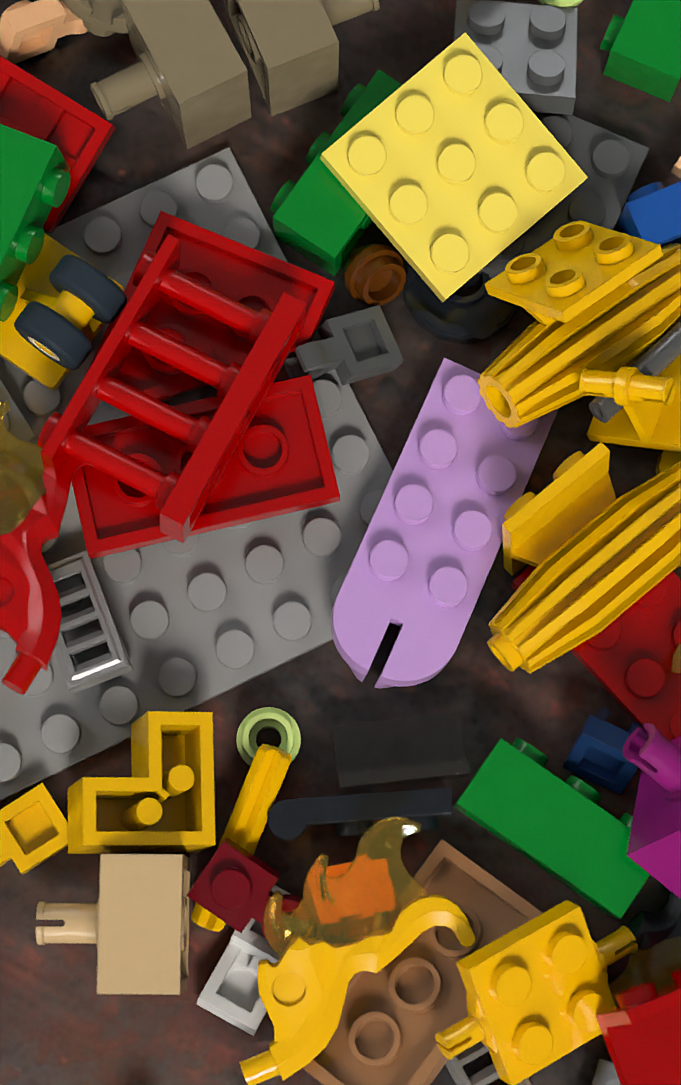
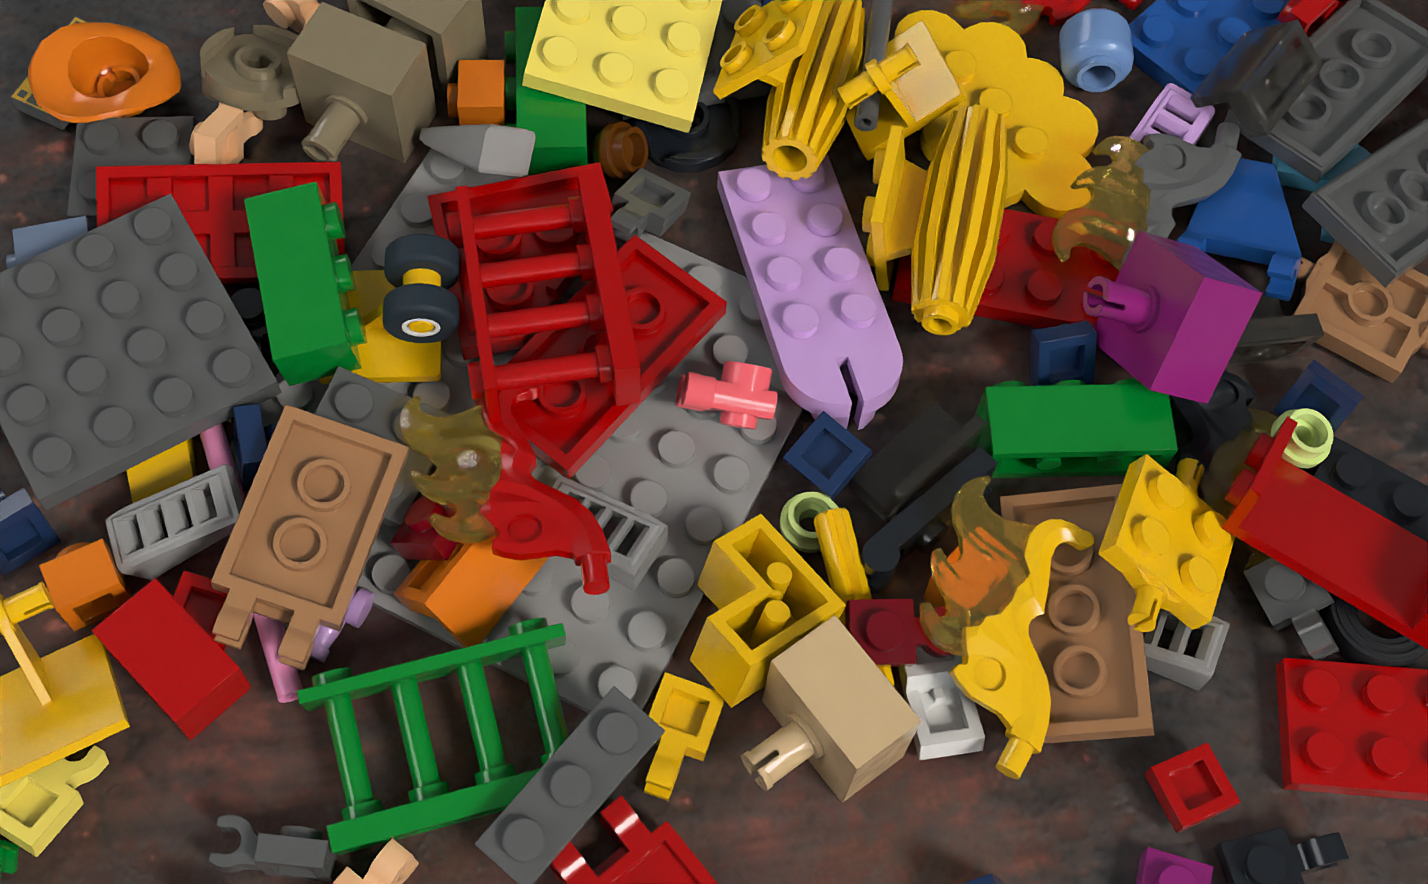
camera: 40 degrees left, 15 degrees down
none -> light grey slope [419,124,536,177]
none -> orange plate [447,60,507,126]
none -> coral plate [675,361,777,430]
none -> dark blue tile [783,411,872,501]

